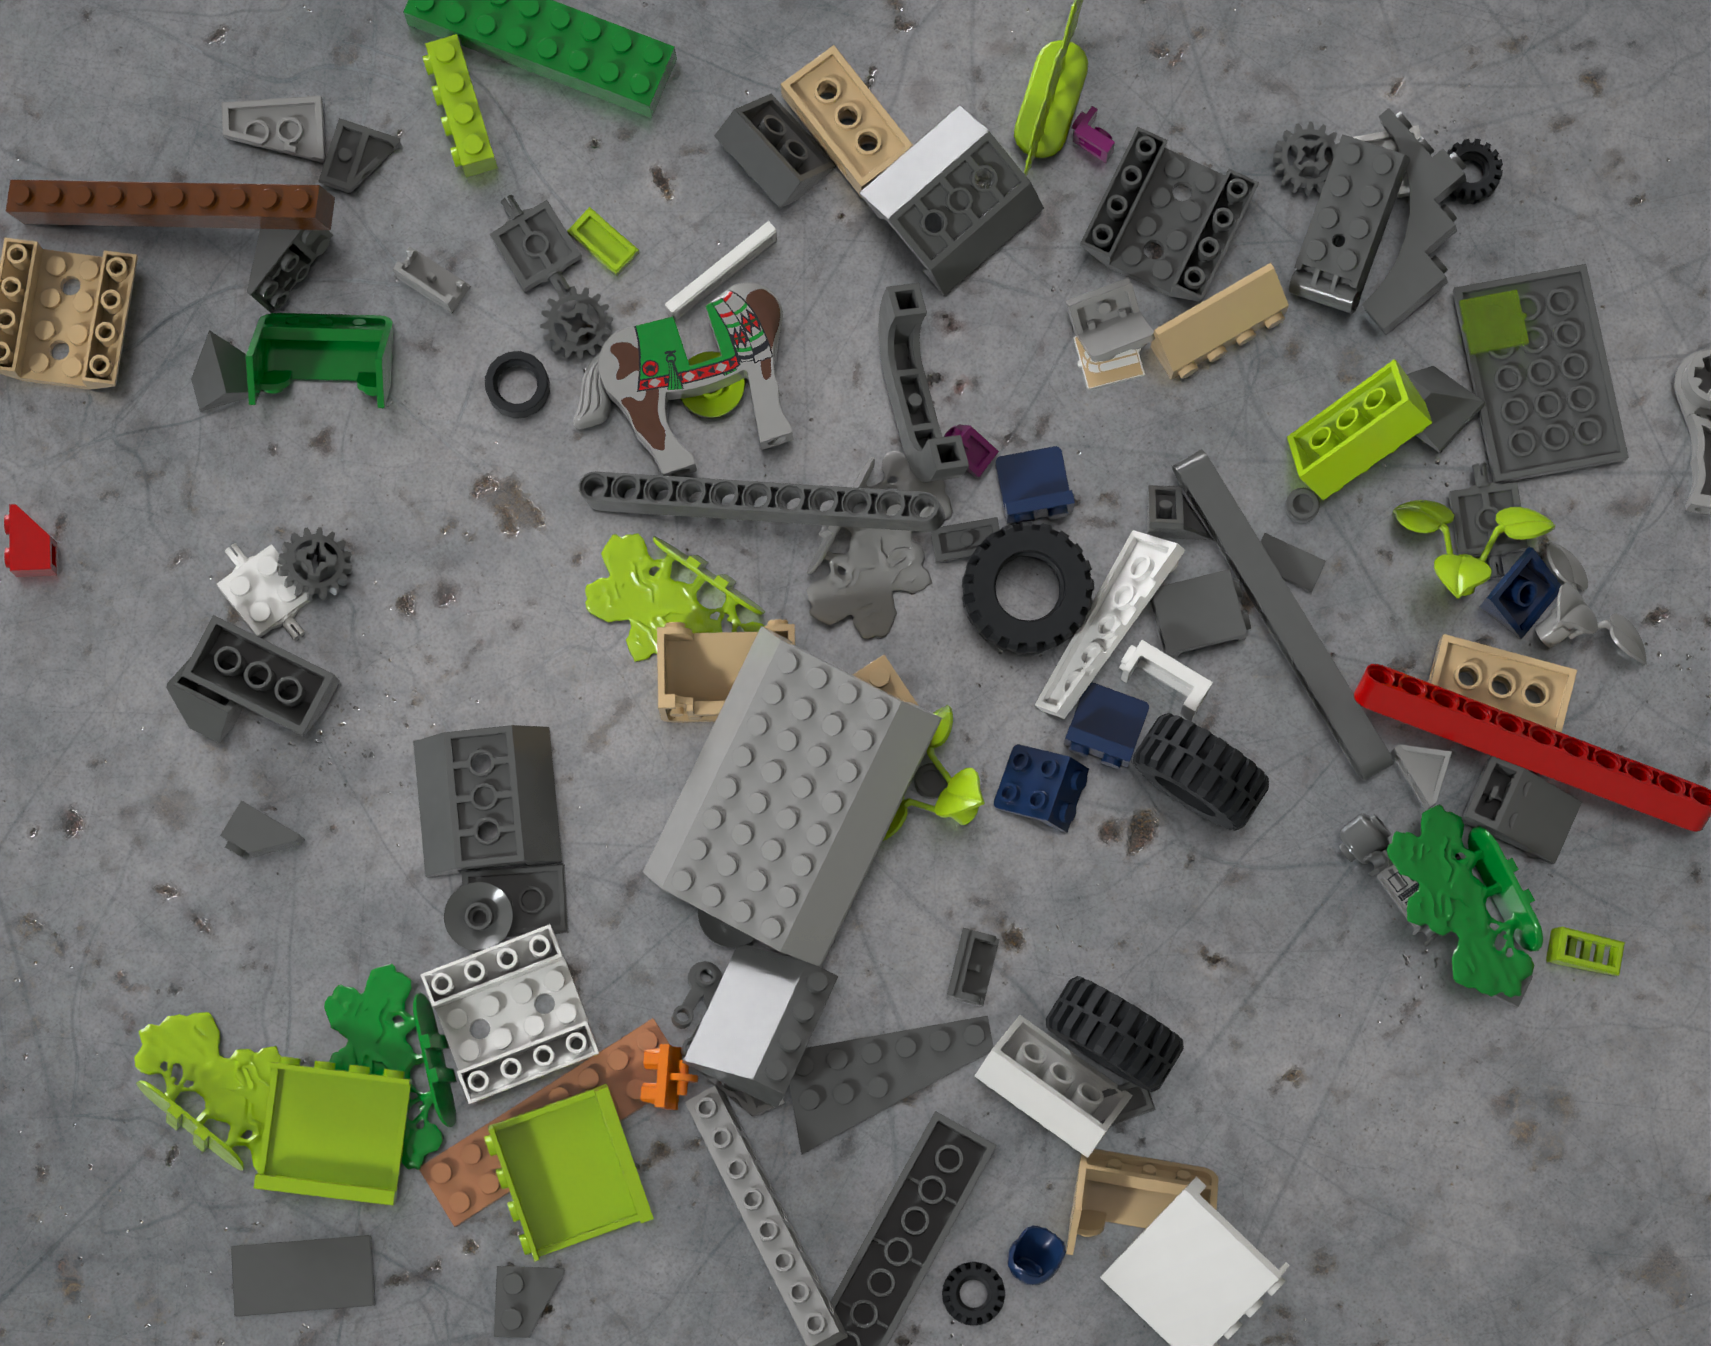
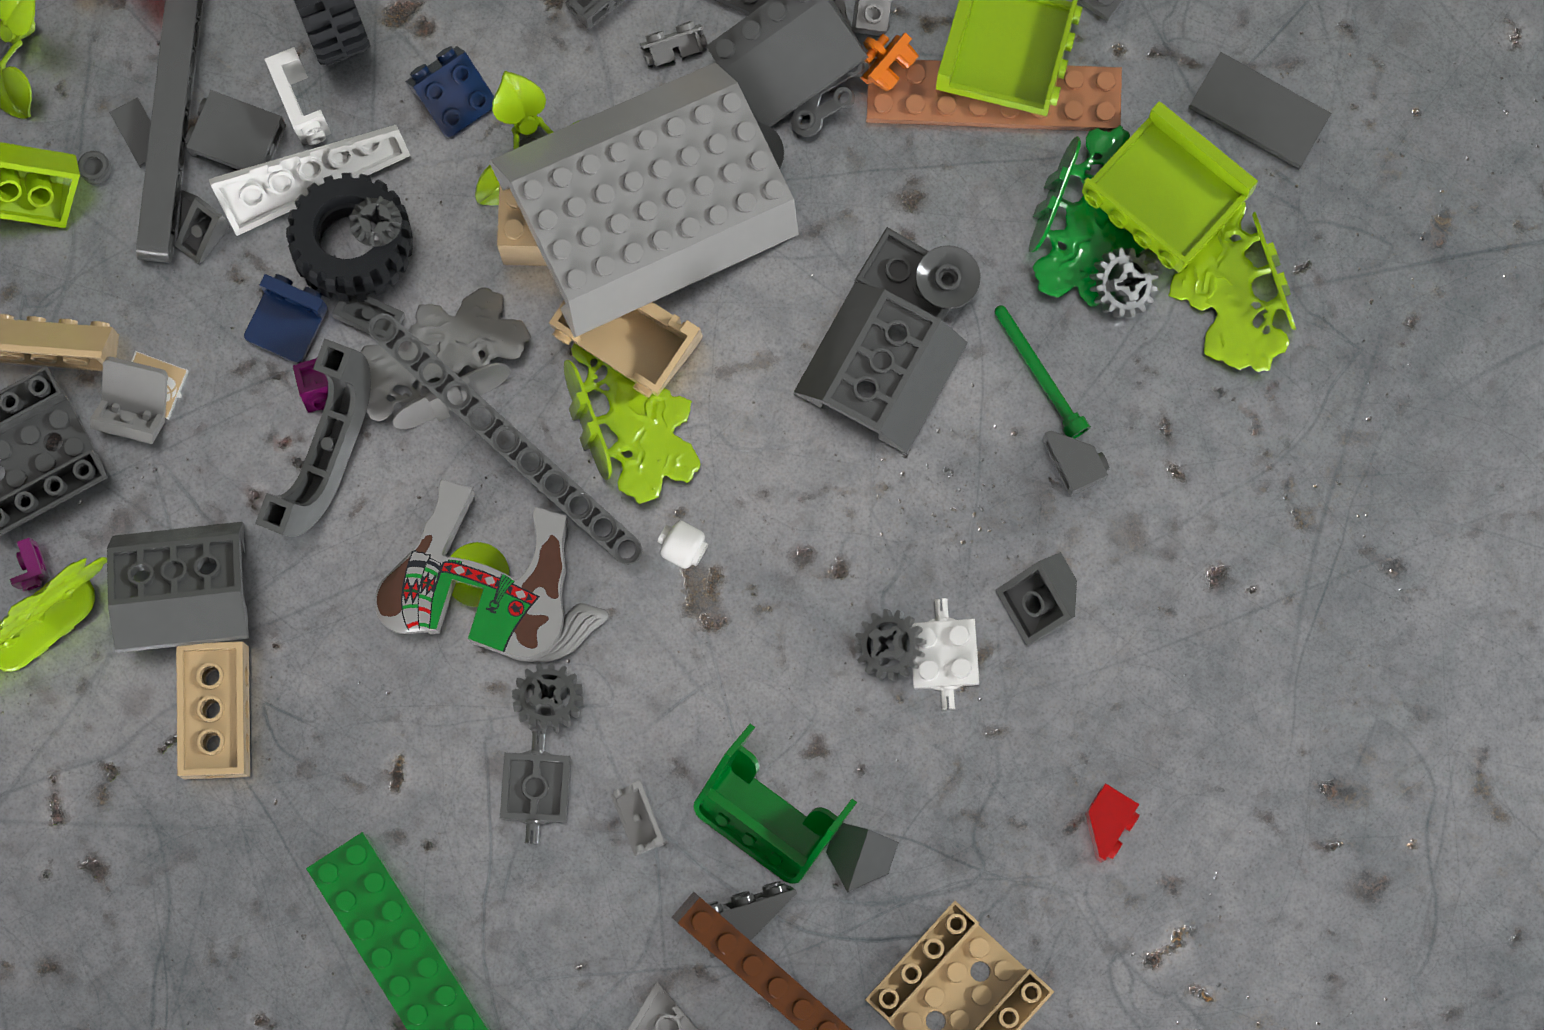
camera: 150 degrees left, 0 degrees up
dark grey slope [182,615,340,736] -> none
dark grey wing [318,118,401,193] -> none
white slope [420,924,599,1105] -> none
lime brick [422,34,498,178] -> none
black tyre [485,351,550,418] -> none
lime tile [567,207,639,276] -> none
white tile [665,221,777,321] -> none
dark grey slope [714,94,836,208] -> none
dark blue bracket [1064,682,1149,769] -> none
none -> dark grey gear [349,196,402,247]
none -> light grey hinge [640,21,708,67]
none -> white head [657,521,708,569]
none -> green piece [994,305,1091,439]
none -> dark grey gear [1090,248,1158,318]

